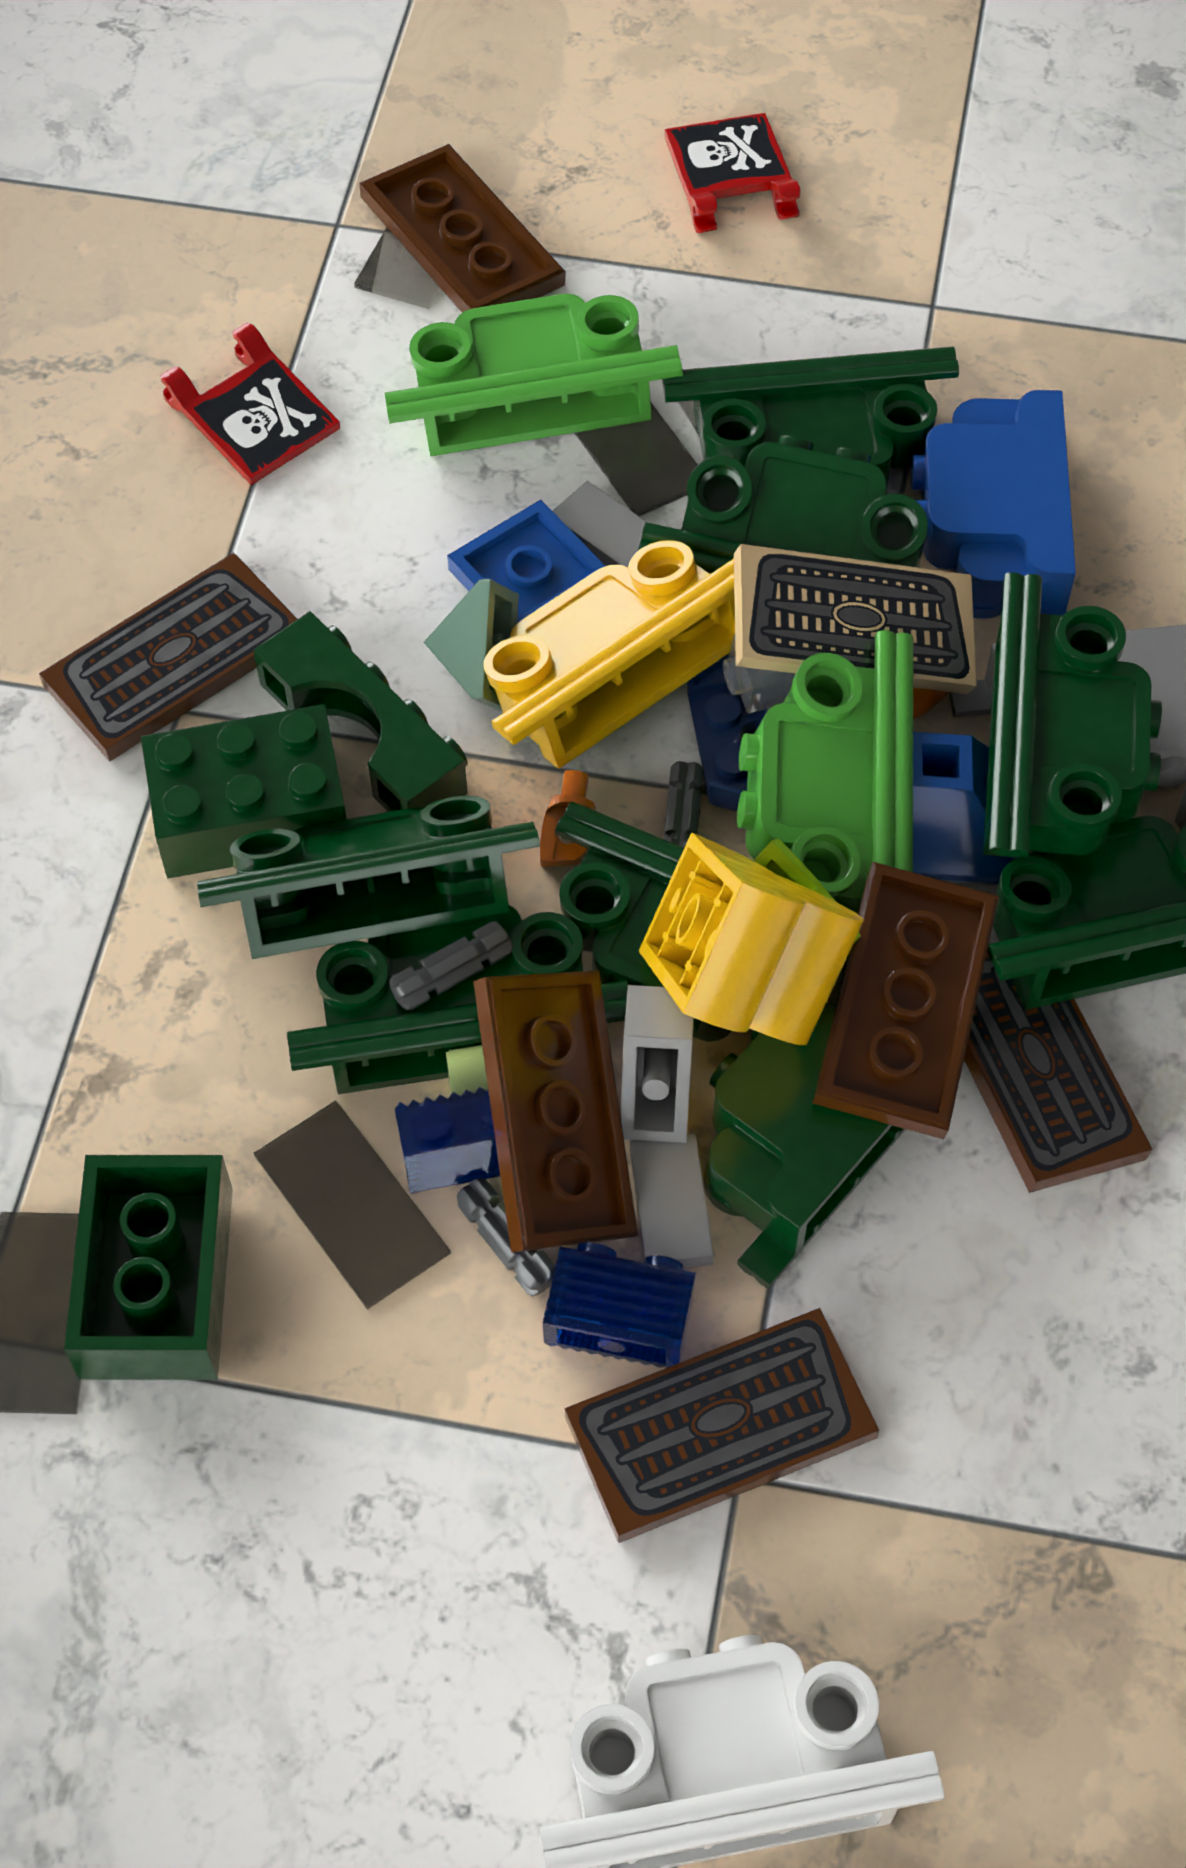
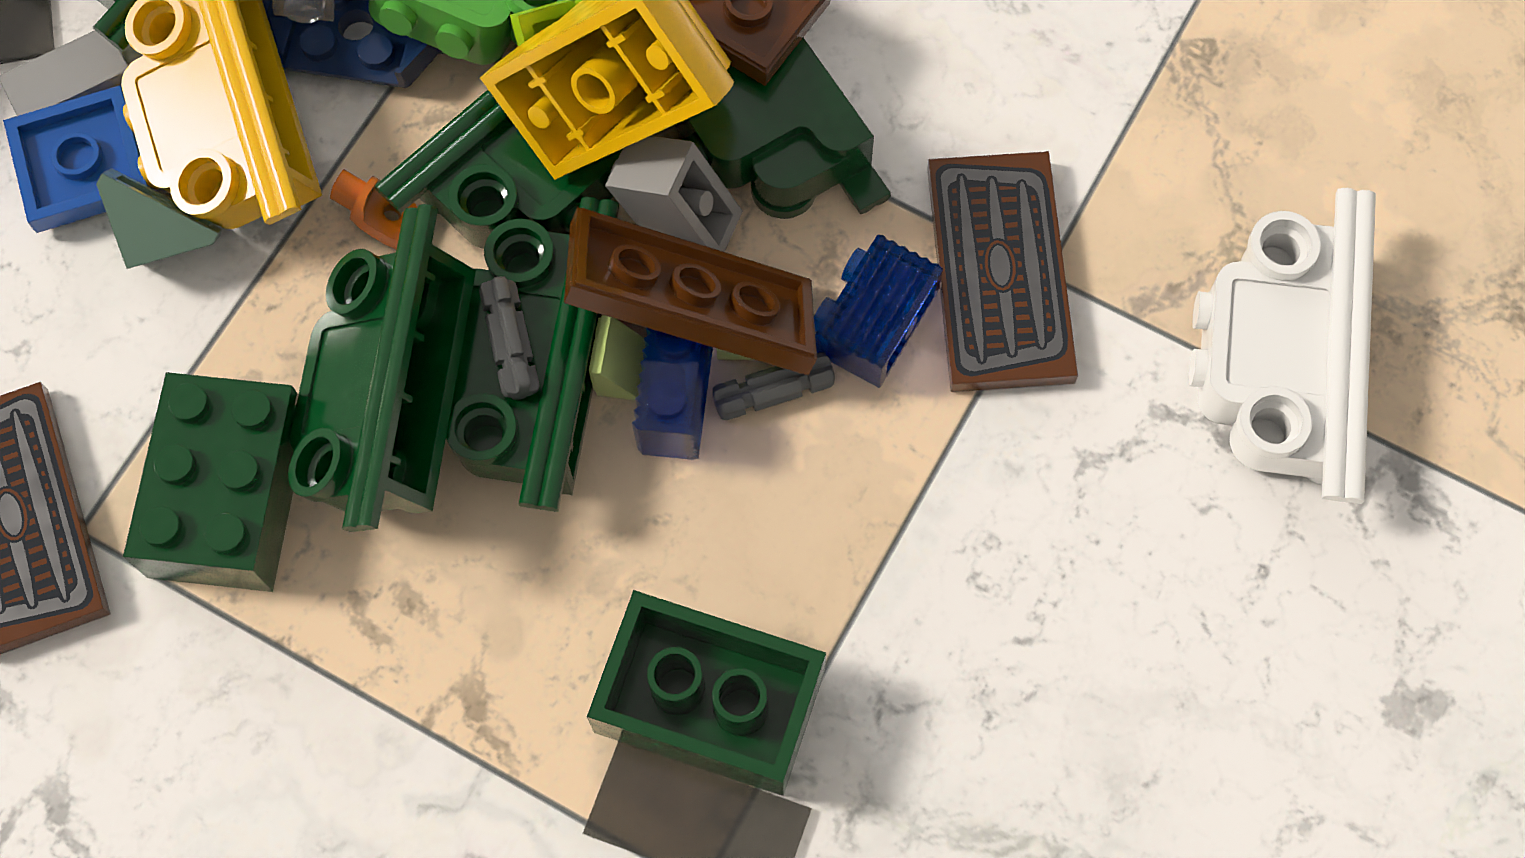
camera: 70 degrees left, 10 degrees up
dark green arch [253,611,468,812] -> none
clear smoke piece [253,1100,451,1310] -> none
light grey tile [630,1133,714,1272] -> none
dark grey axle [664,761,703,848] -> none

